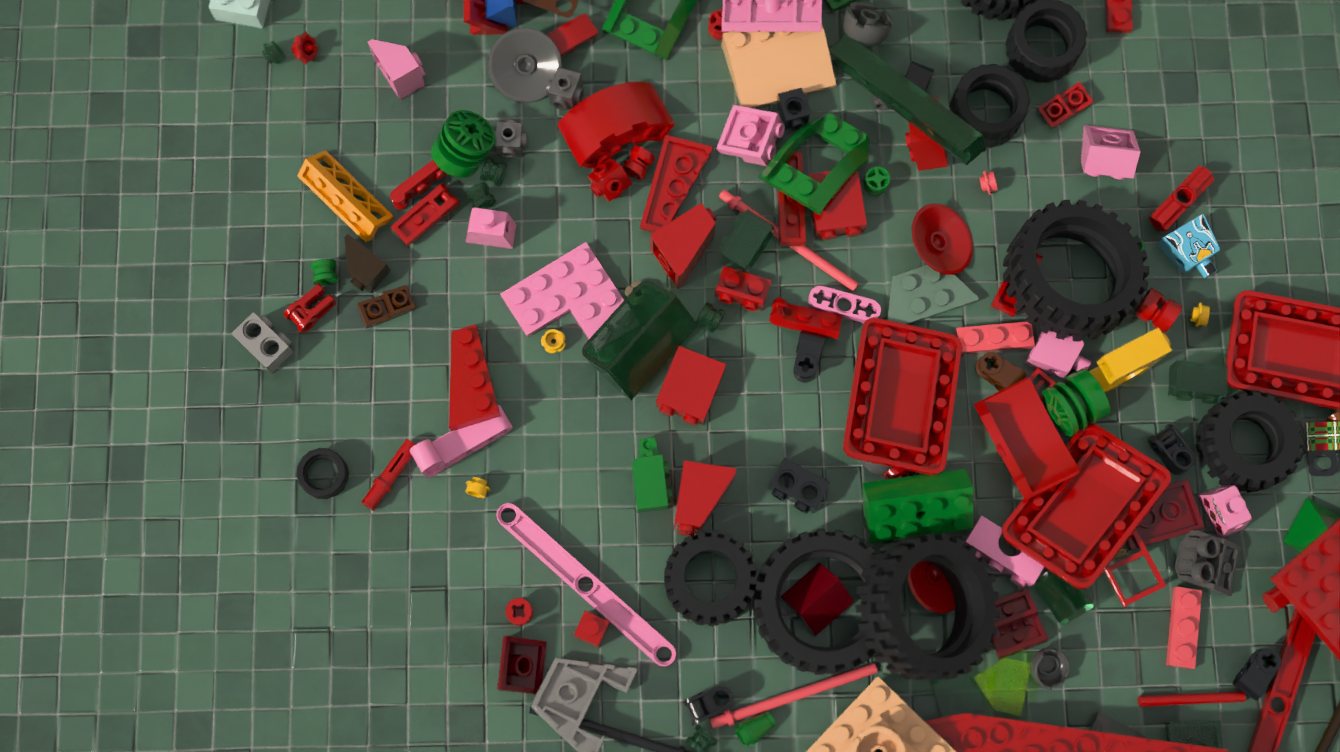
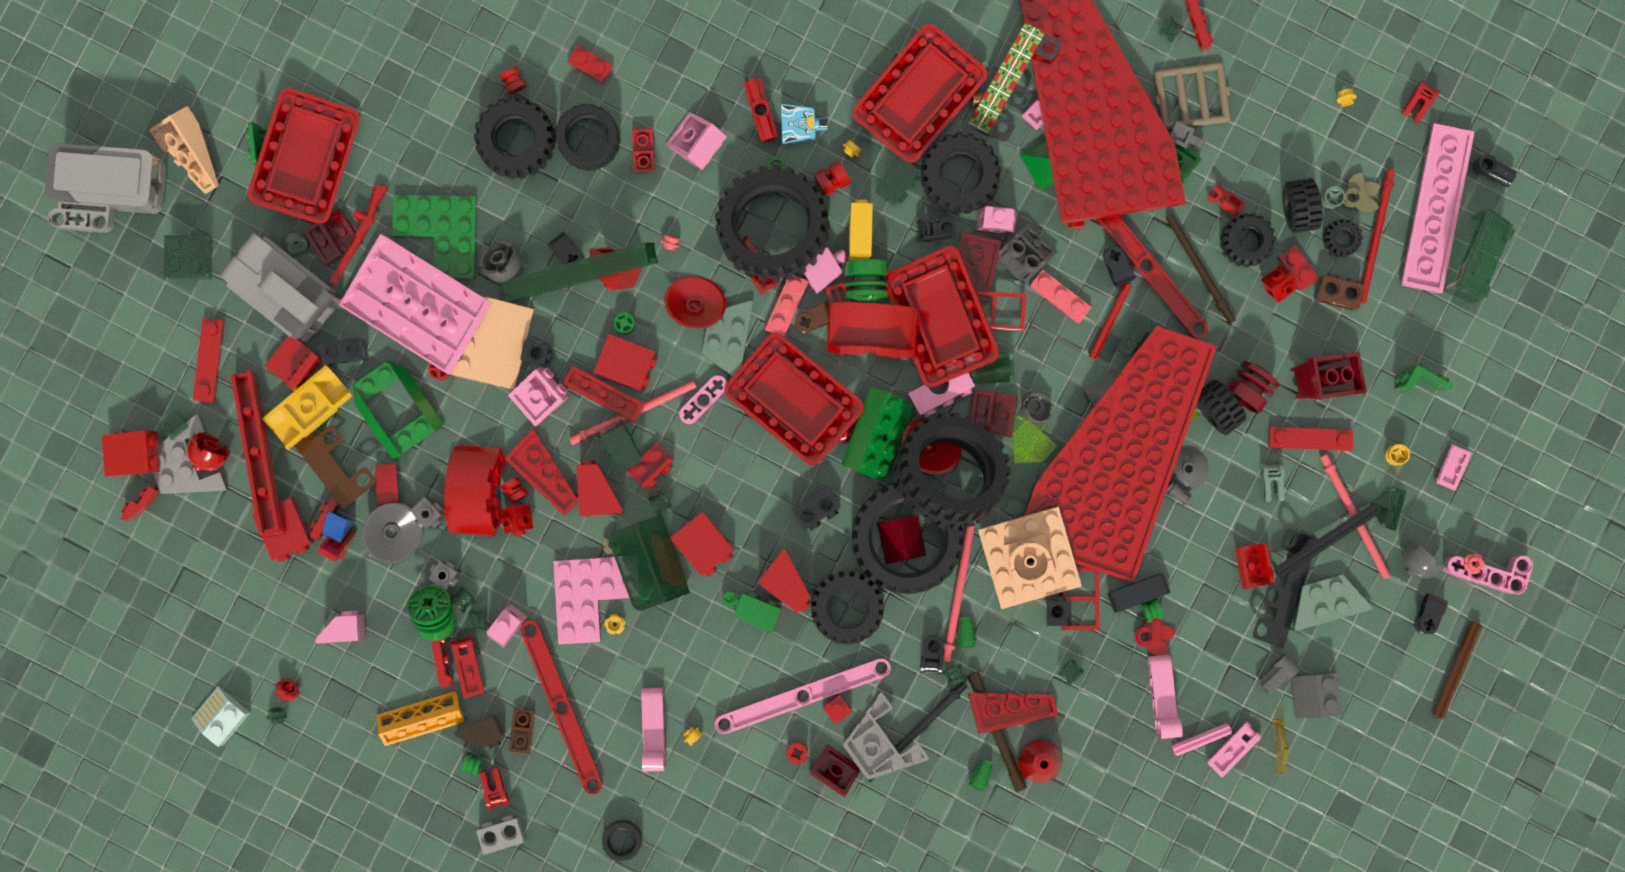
camera: 60 degrees left, 10 degrees up
red pin [361,439,416,511] -> none
red wing [449,324,501,432] -> none
green wedge [759,113,870,215] -> none
red plate [769,298,842,339] -> none
black piece [793,331,826,383] -> none
black tyre [949,64,1030,148] -> none
none -> red beam [520,620,603,795]

